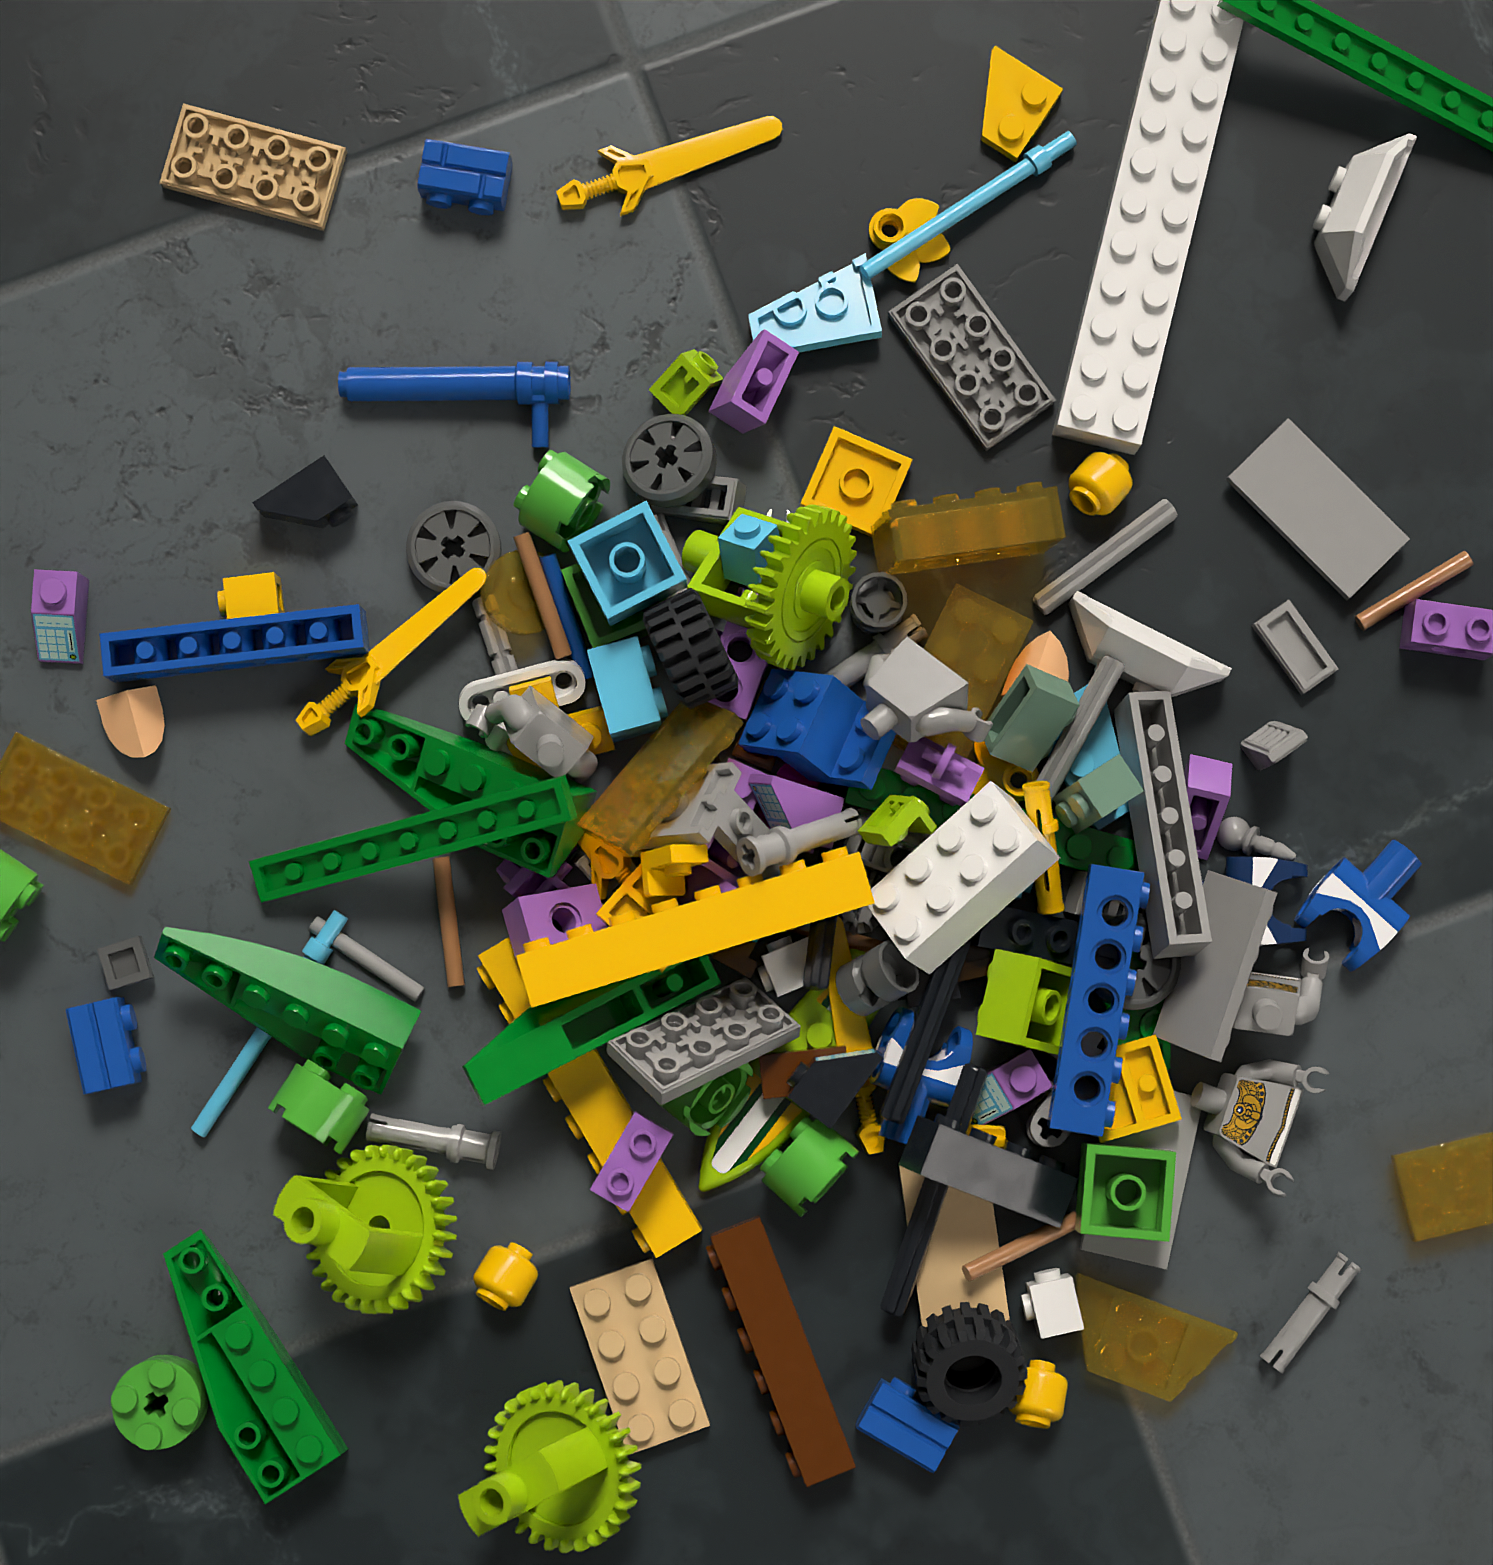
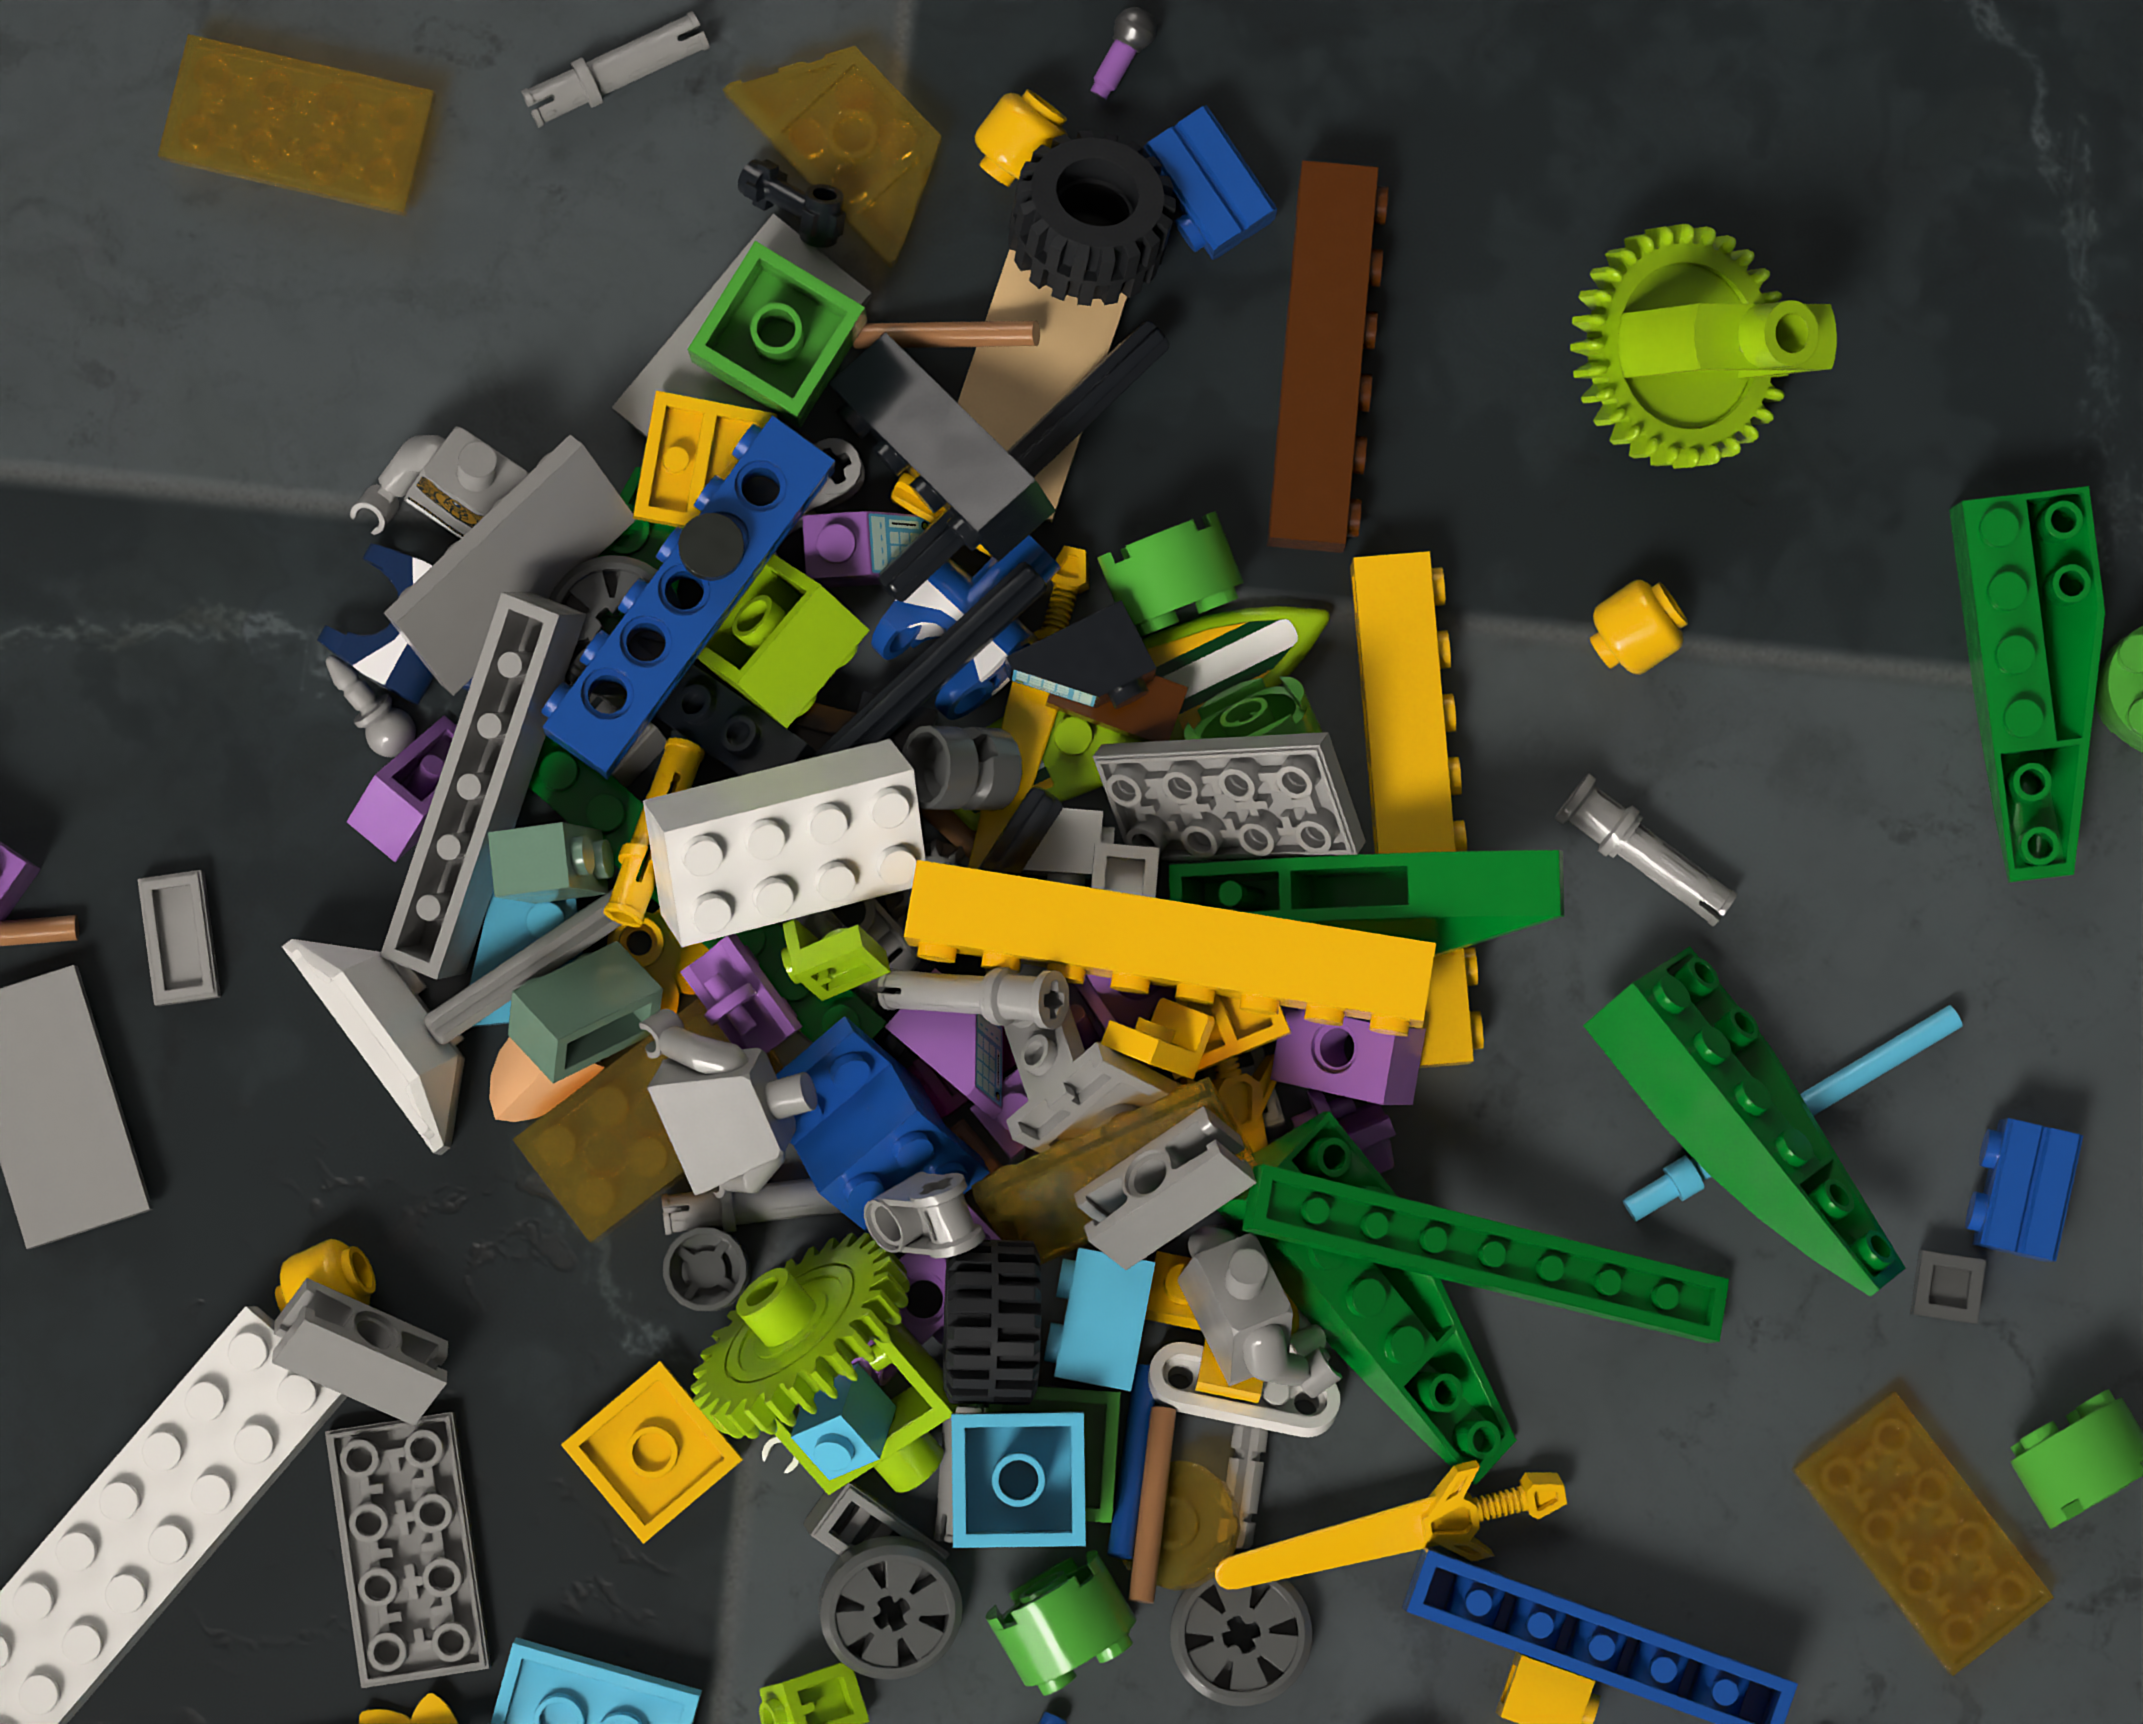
camera: 155 degrees left, 0 degrees up
light nougat brick [96,685,165,758] -> none
bright green brick [267,1059,370,1155] -> none
lime piece [273,1144,457,1314] -> none
light grey bar [308,916,425,1002] -> none
medium nougat bar [432,857,465,987] -> none
tan plate [570,1258,710,1454] -> none
medium lavender brick [590,1110,674,1212] -> none
medium lavender slope [708,329,799,434] -> none
clear yellow brick [871,482,1066,575] -> none
white brick [1020,1268,1084,1339] -> none
light grey axle [1033,499,1178,615] -> none
light grey torso [1191,1059,1329,1198] -> none
light grey slope [1240,721,1308,771] -> none
blue connector [1294,840,1422,972] -> none
none -> light grey piece [272,1278,448,1426]
none -> pearl dark grey tile [678,513,744,581]
none -> black bar [738,159,846,248]
none -> light grey piece [864,1172,985,1259]
none -> light grey piece [1074,1106,1257,1270]
none -> piece [1090,7,1157,100]
none -> white plate [1091,842,1160,898]

